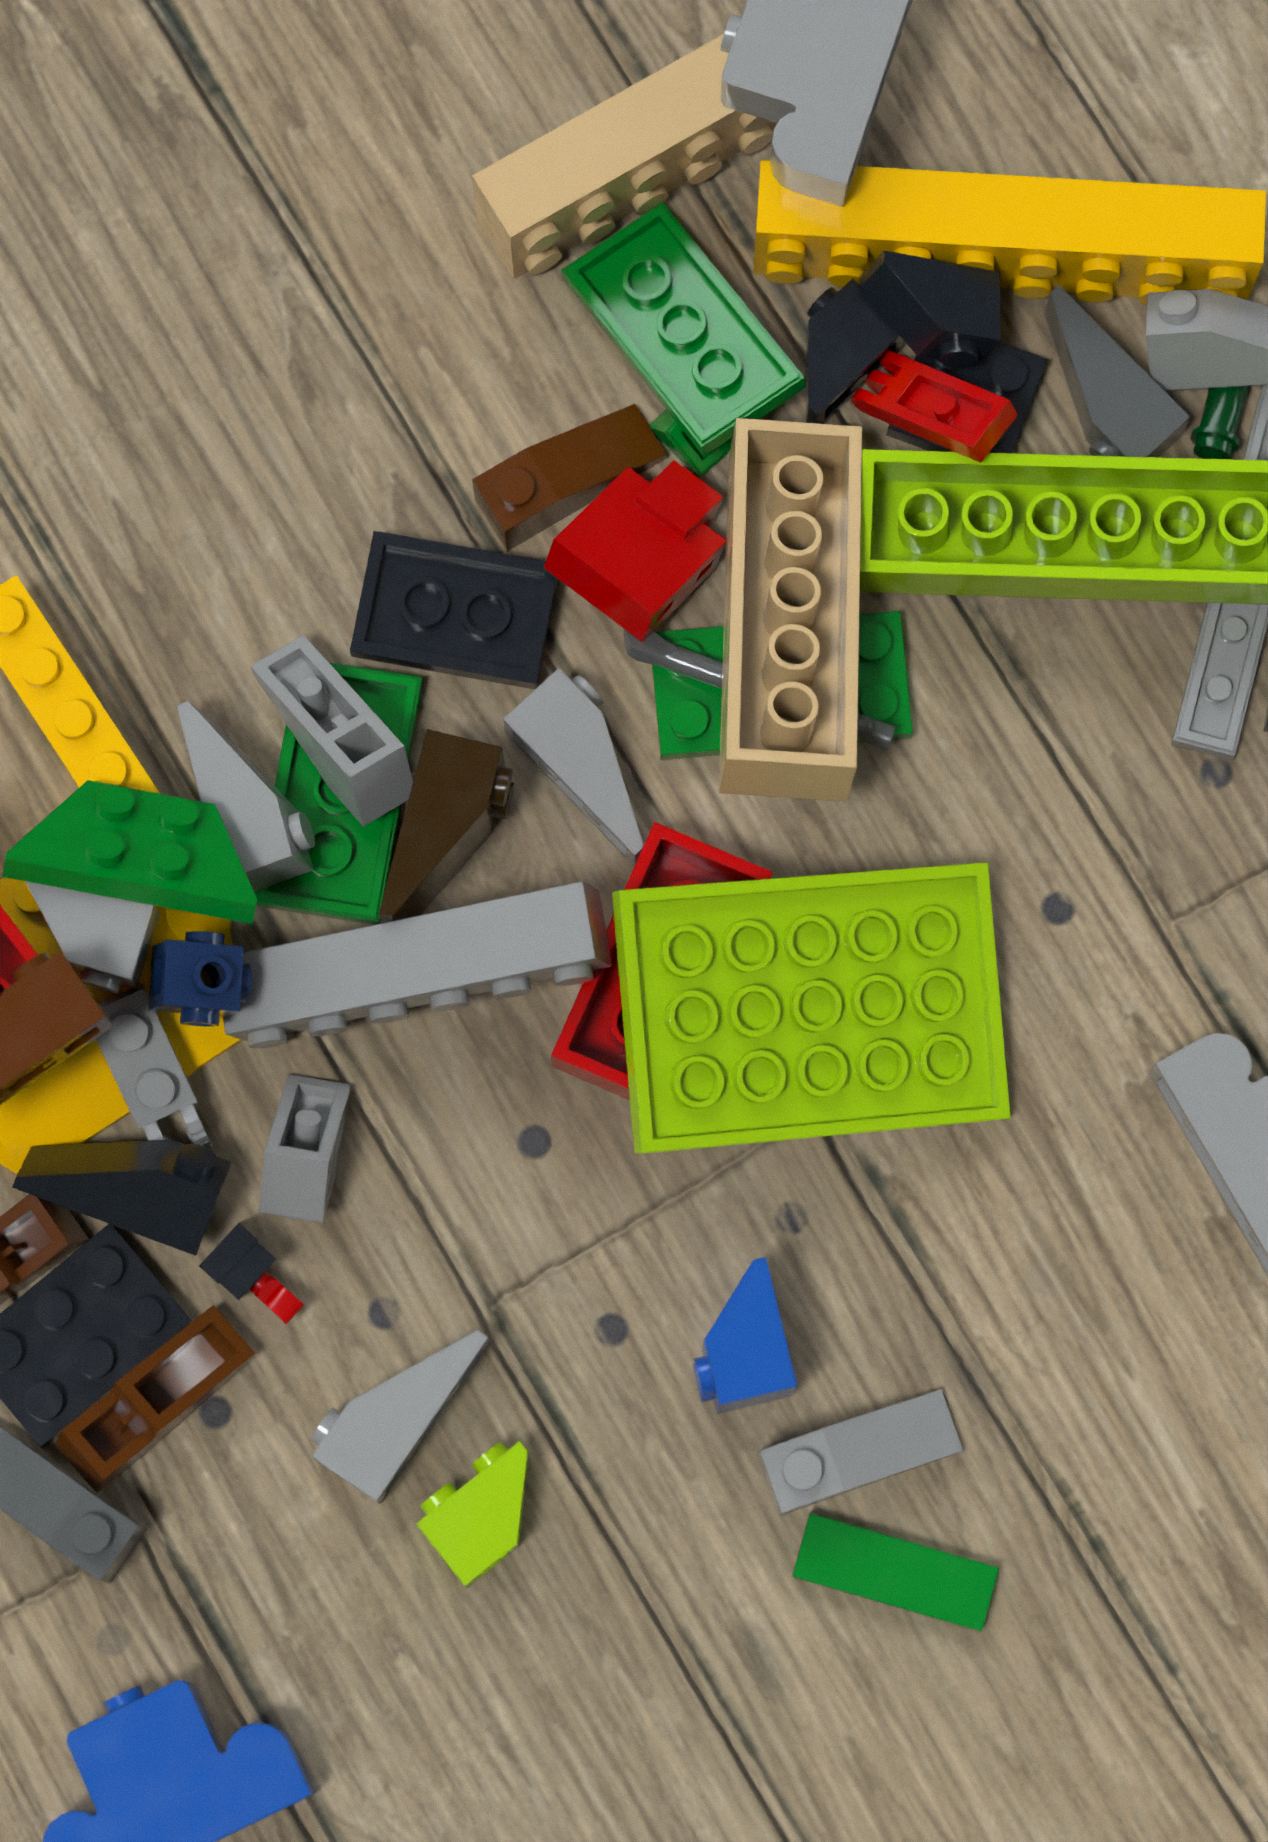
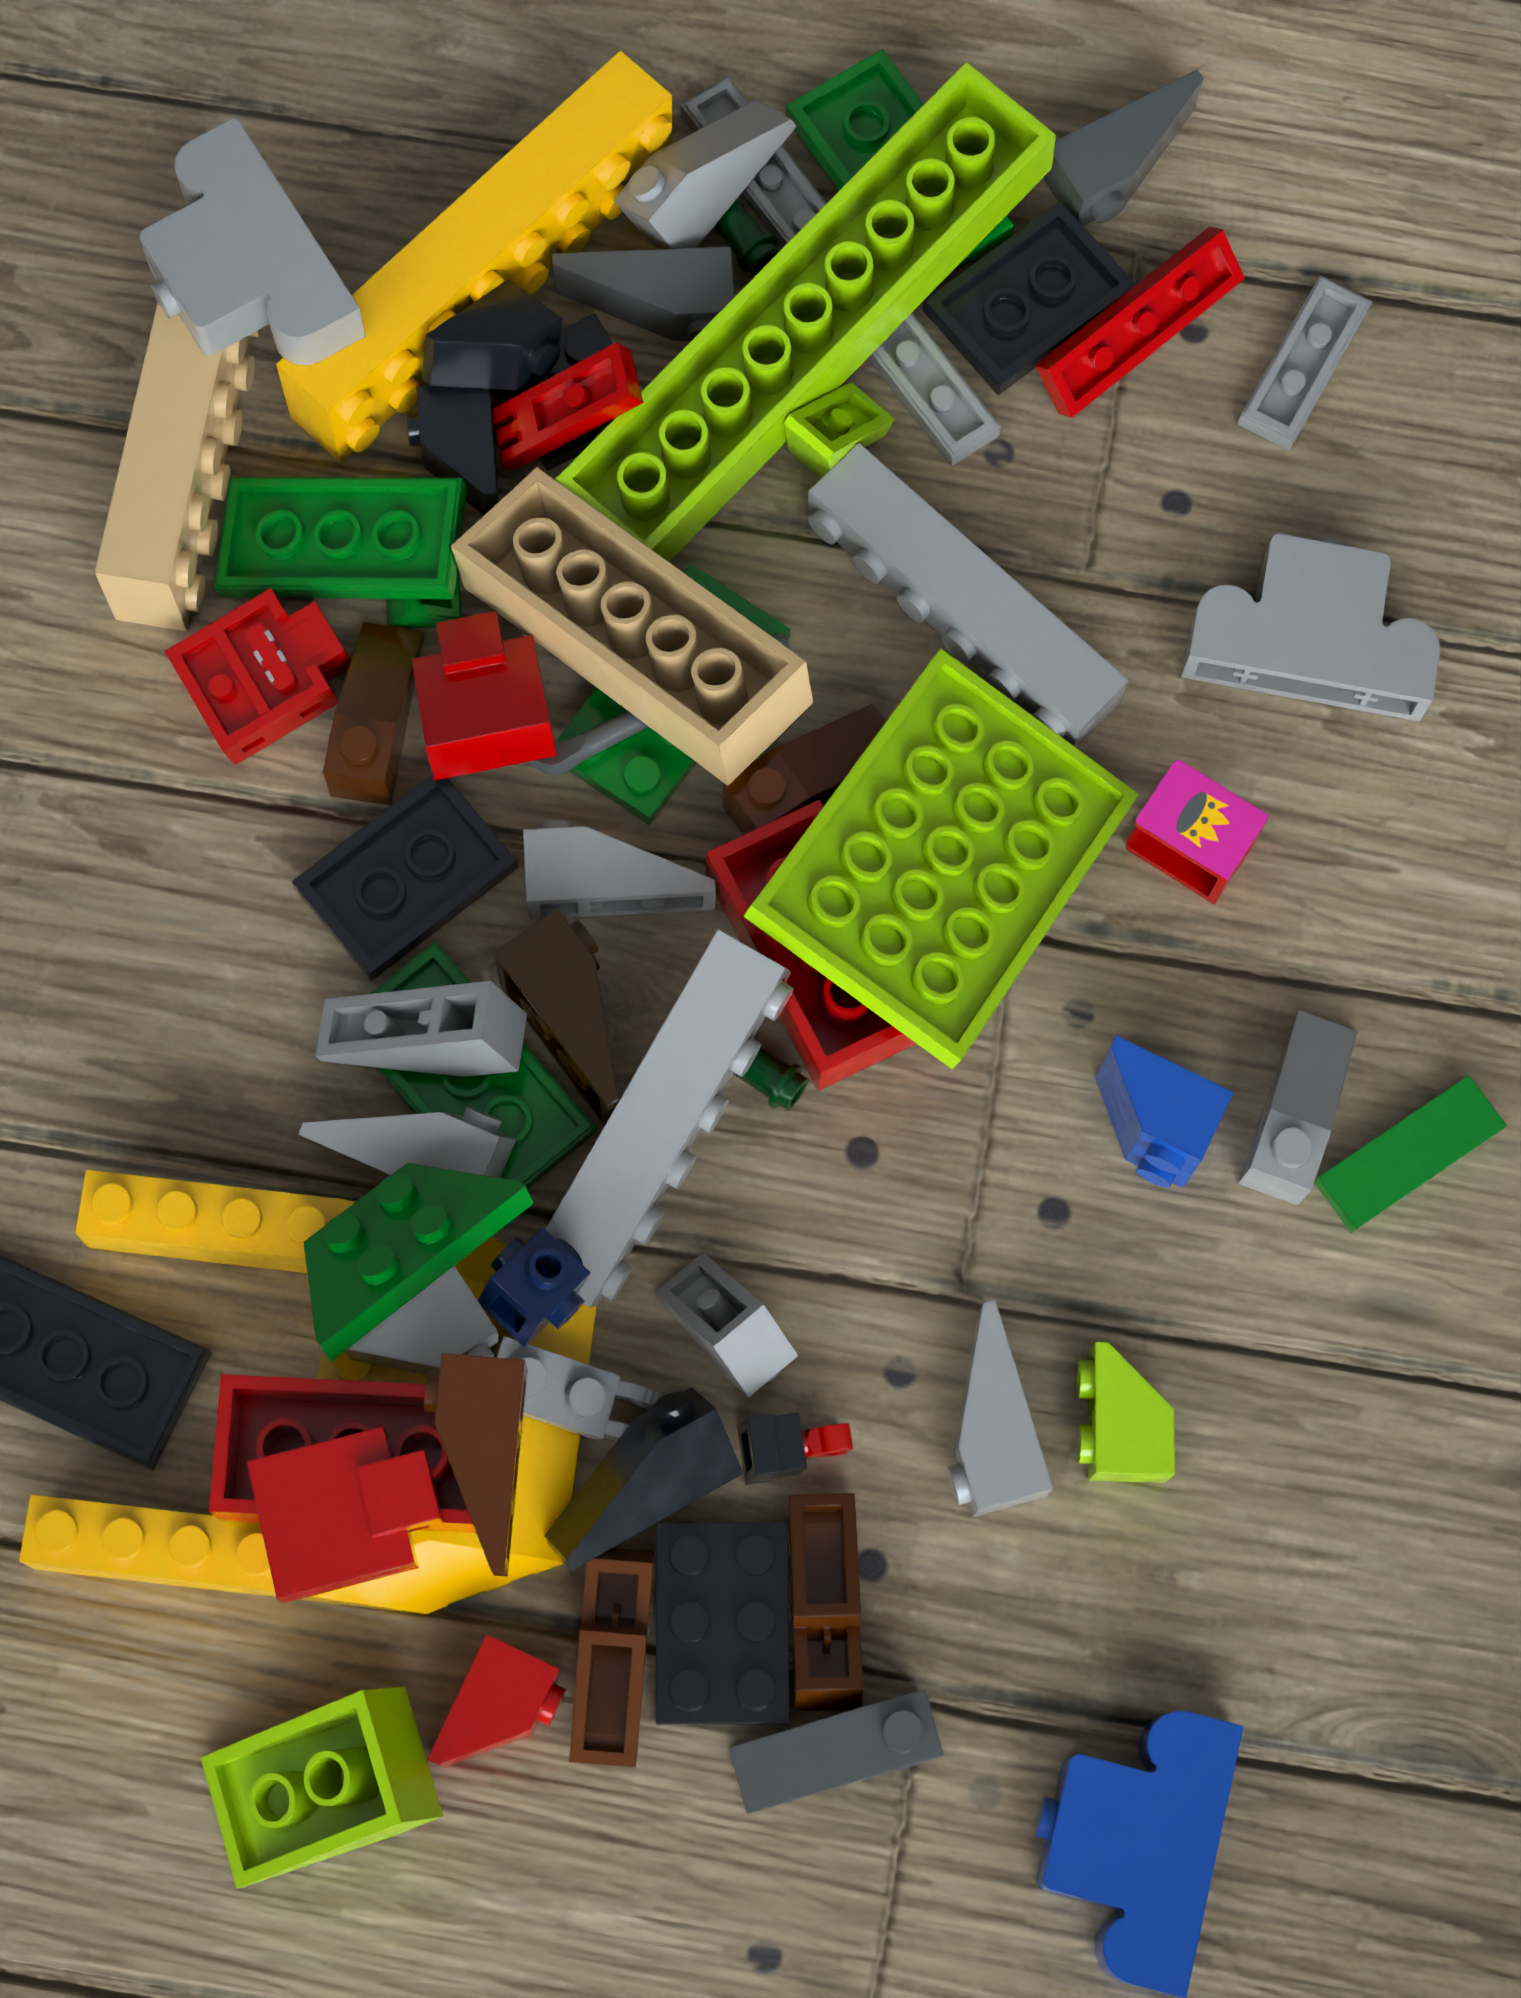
camera: 55 degrees left, 5 degrees down
none -> red piece [165,588,351,765]
none -> reddish brown slope [722,704,886,835]
none -> dark green pin [733,1047,809,1111]
none -> lime slope [784,382,895,479]
none -> light grey brick [807,443,1129,747]
none -> piece [1125,760,1270,905]

